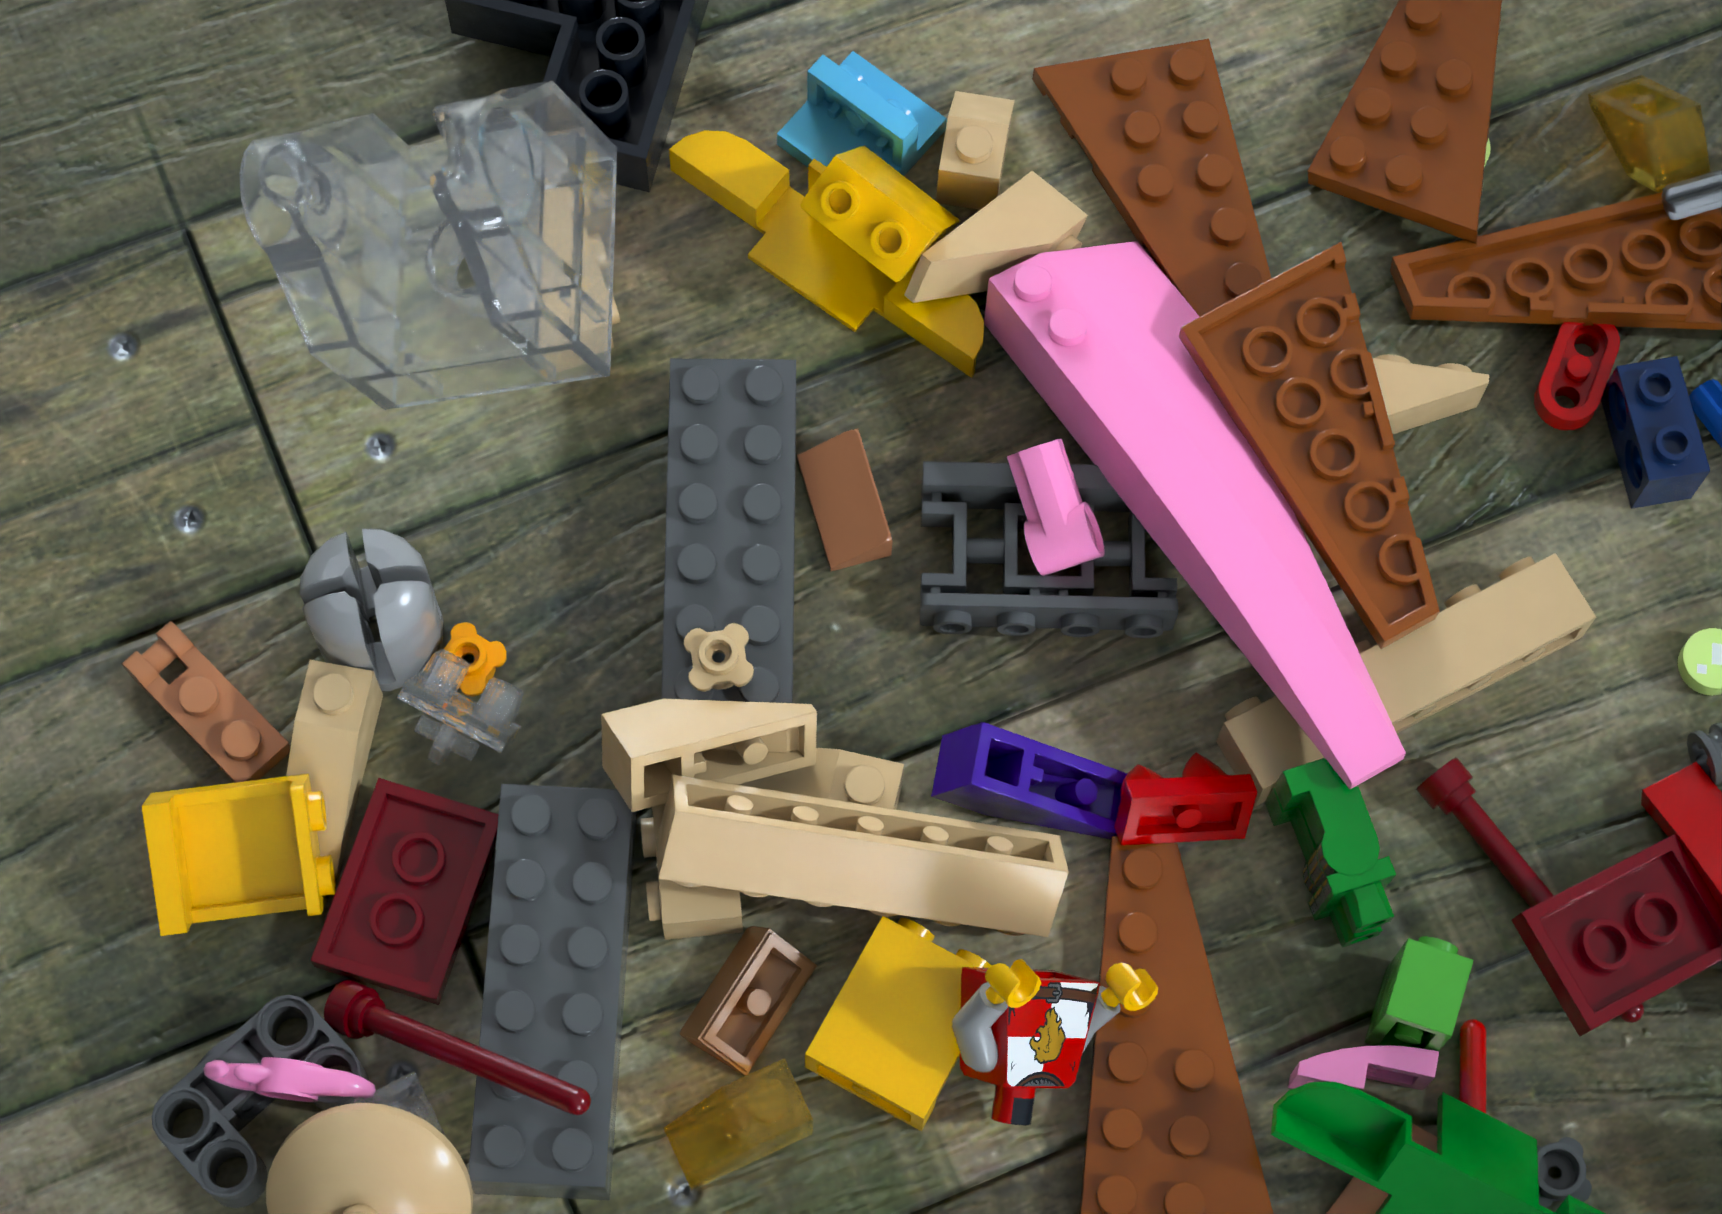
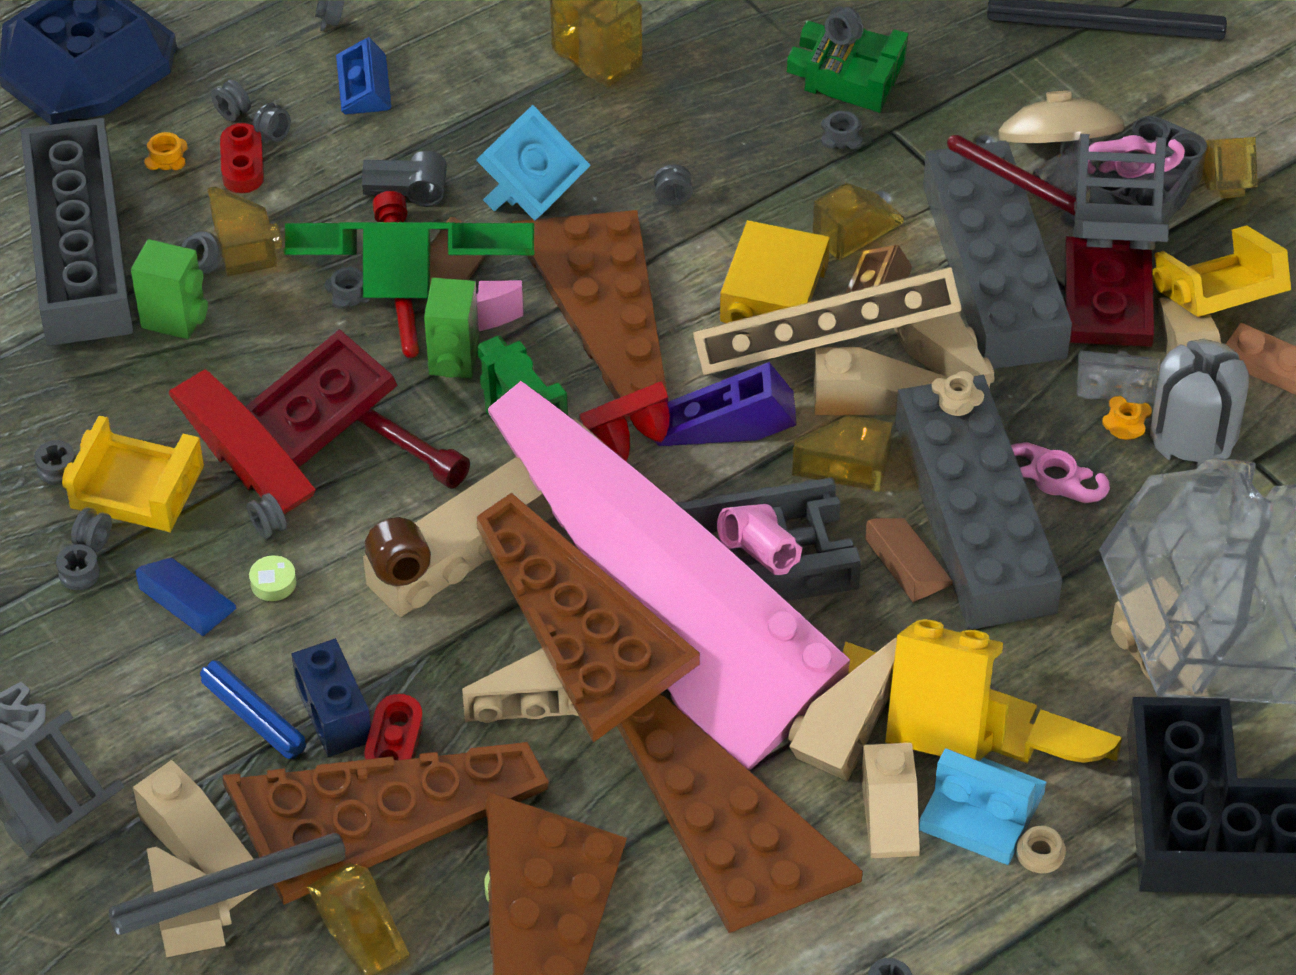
camera: 170 degrees right, 20 degrees down
tan slope [601,699,817,812] -> none
torso [952,959,1158,1126] -> none
none -> reddish brown head [365,517,431,587]
none -> clear yellow slope [792,415,893,492]
none -> bright pink piece [1011,442,1110,503]
none -> tan plate [1016,826,1066,873]
none -> dark grey plate [1073,134,1169,250]
none -> clear yellow slope [1203,137,1258,198]

